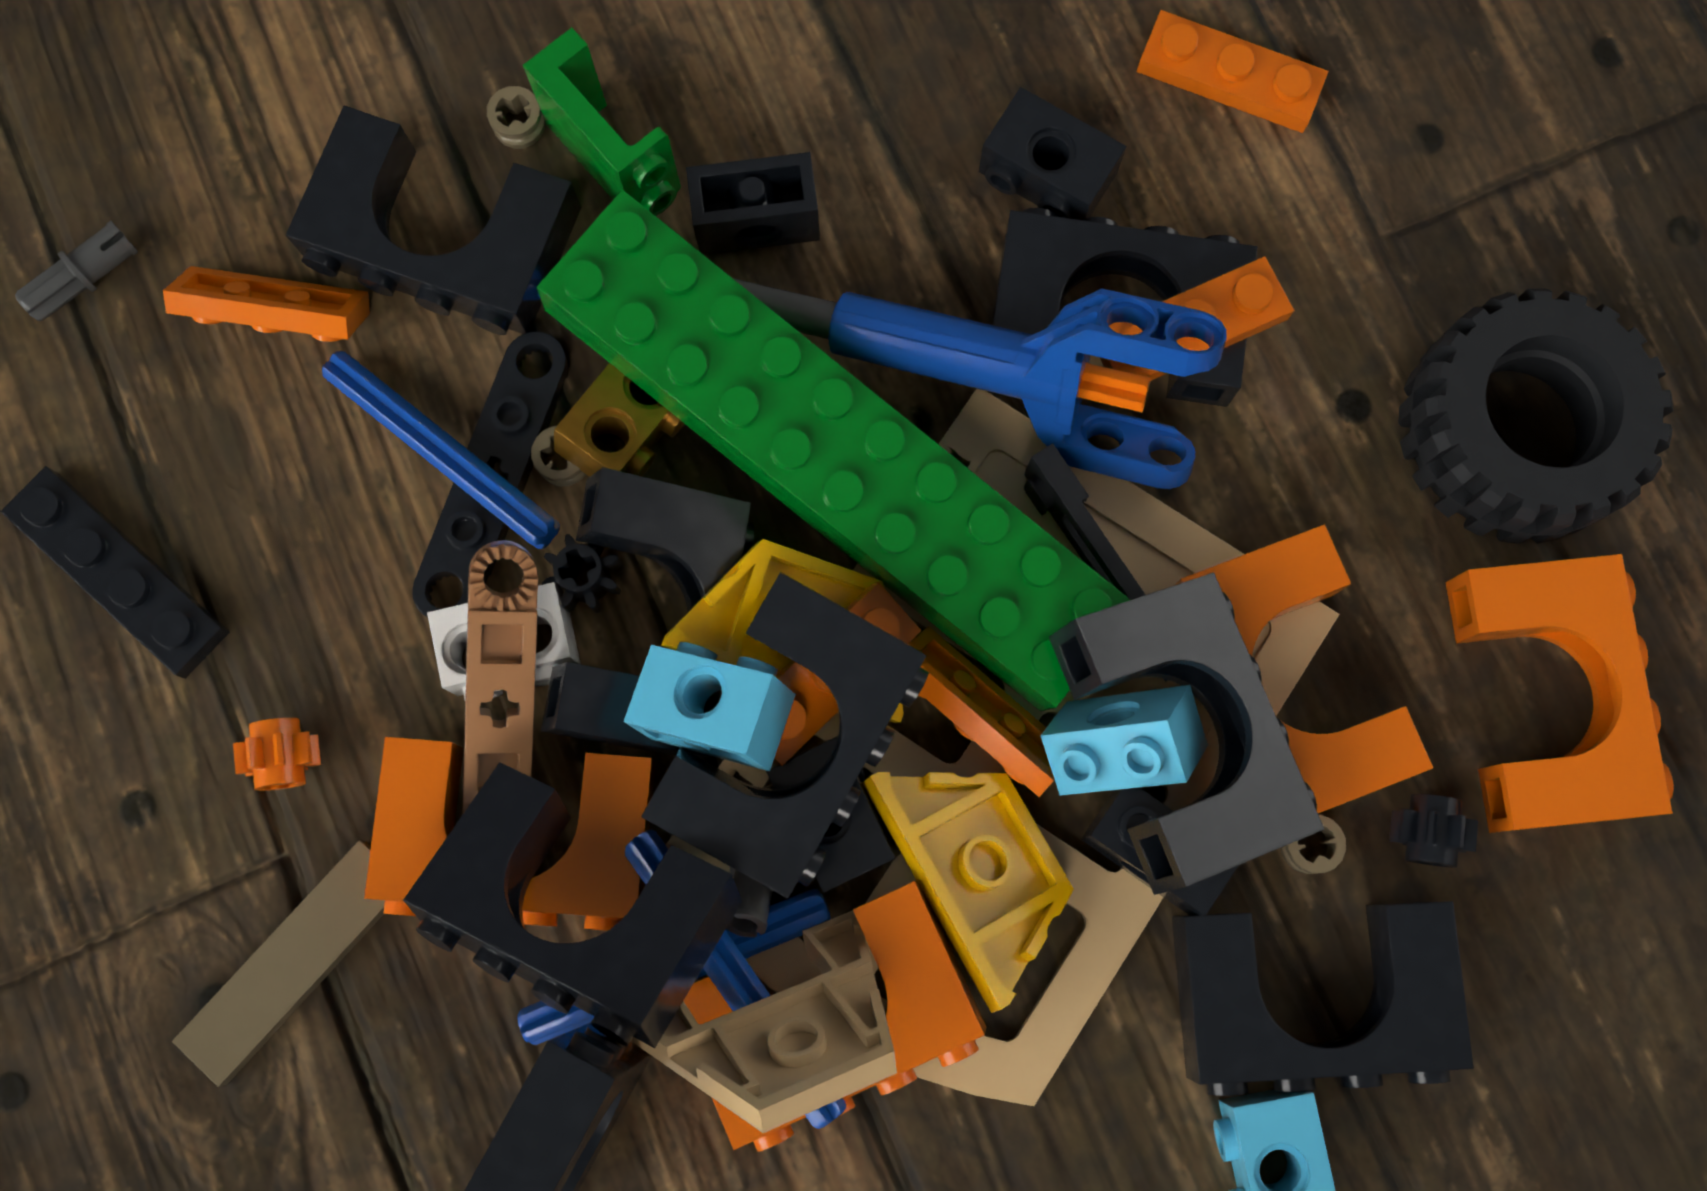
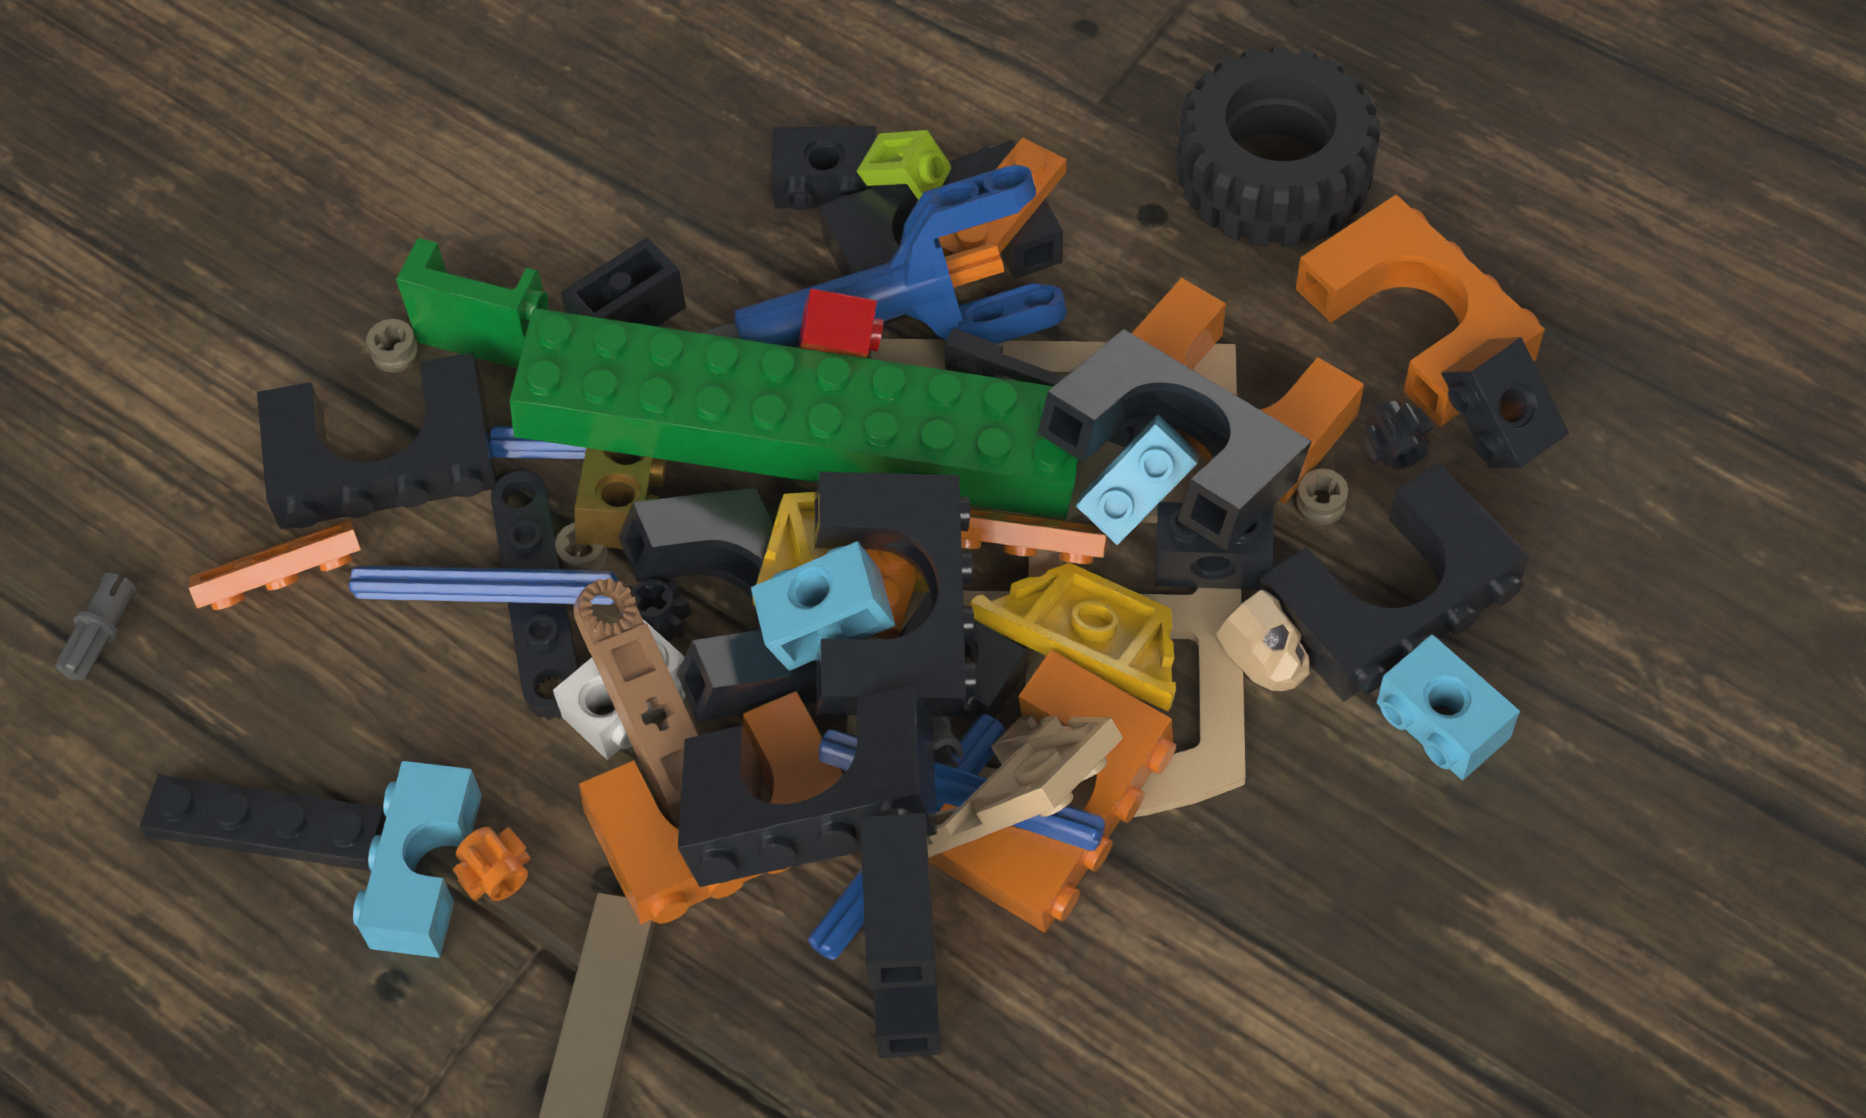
camera: 30 degrees left, 20 degrees down
orange plate [1136,10,1329,133] -> none
none -> medium azure arch [353,761,482,958]
none -> red brick [798,288,883,358]
none -> lime bracket [857,130,951,200]
none -> tan rock [1216,590,1310,691]
none -> black brick [1441,337,1569,468]

